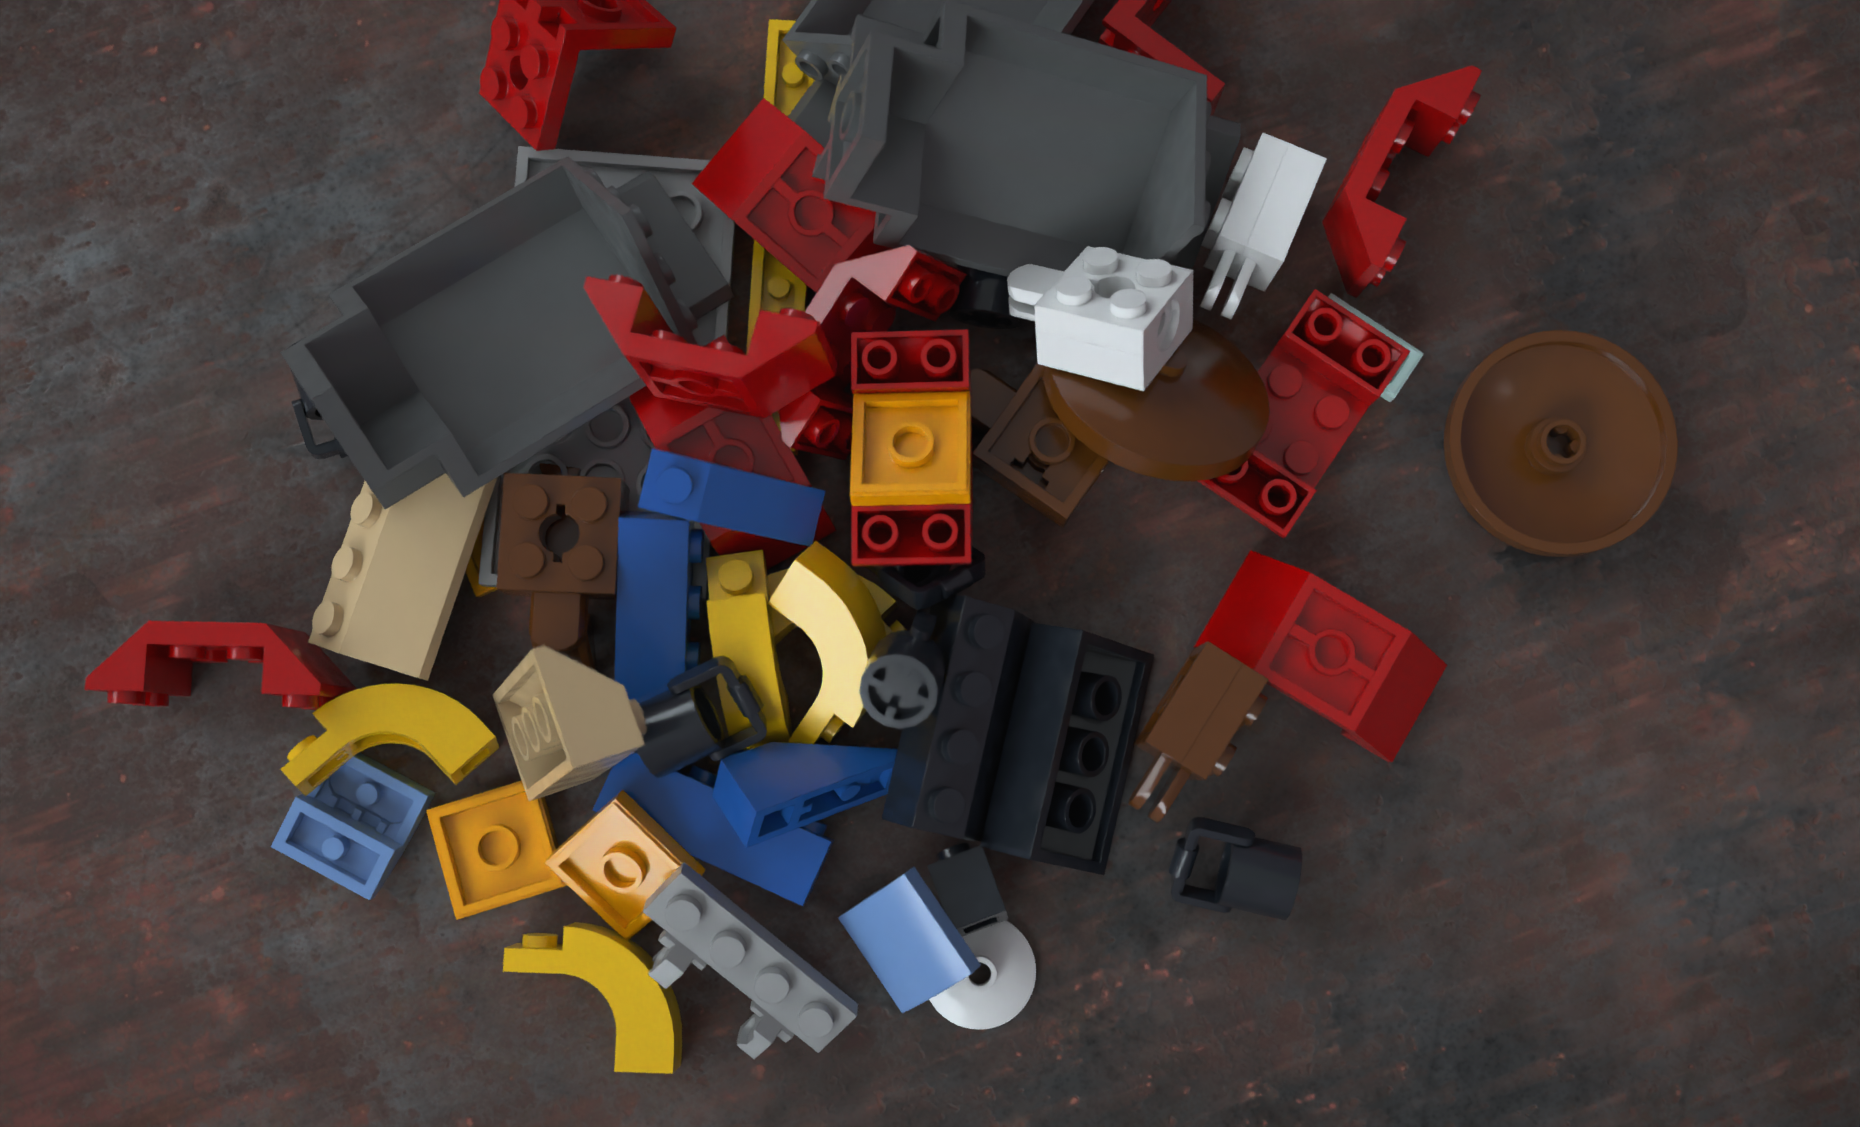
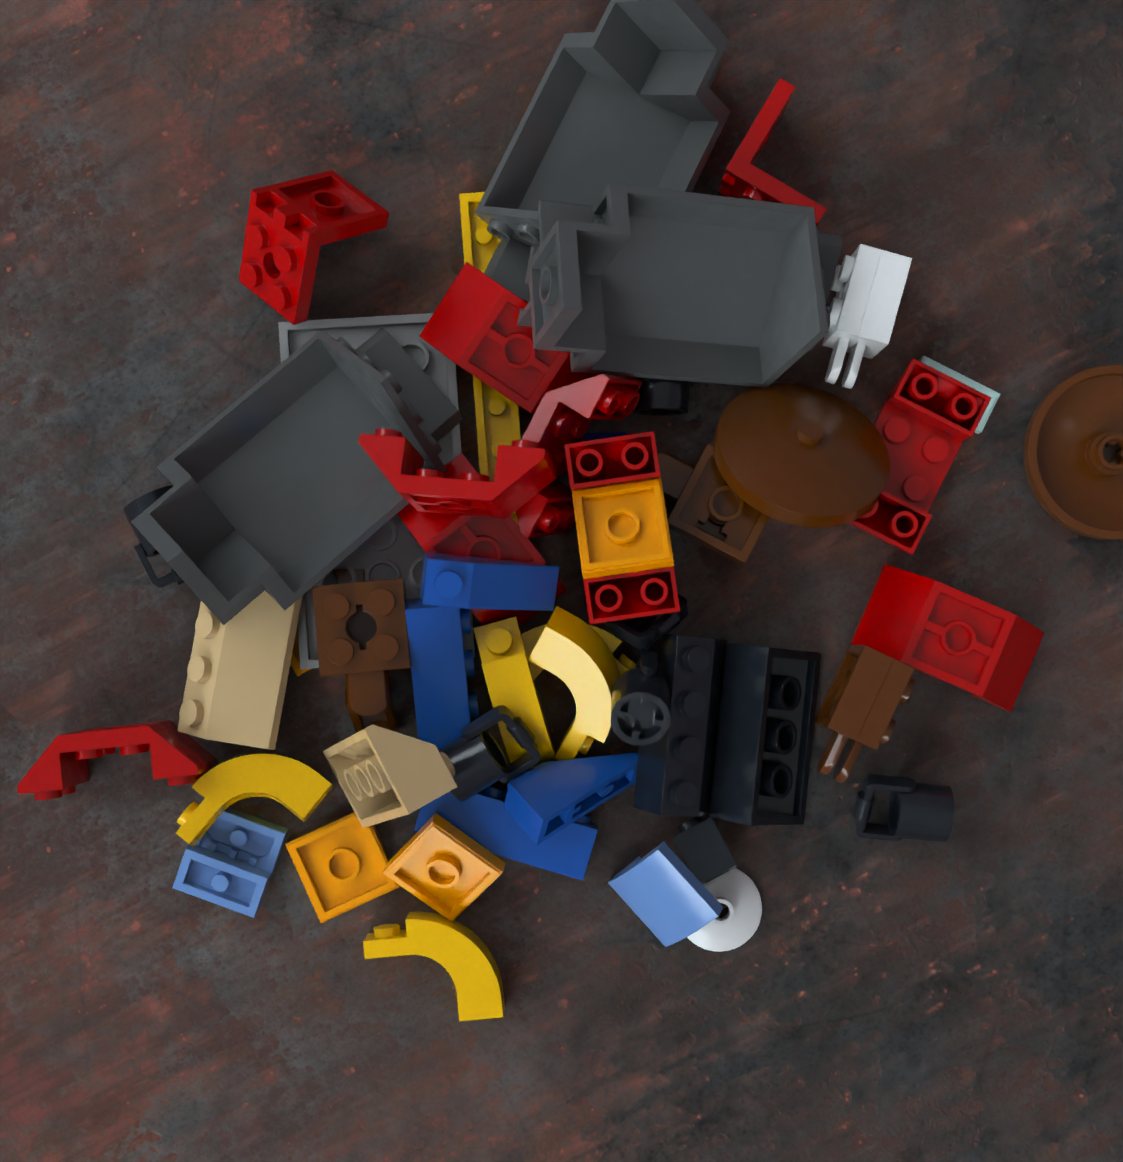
camera: 10 degrees left, 5 degrees up
light grey hinge [642,862,858,1059] -> none
white brick [1007,246,1193,391] -> none
red slope [1322,65,1482,298] -> none

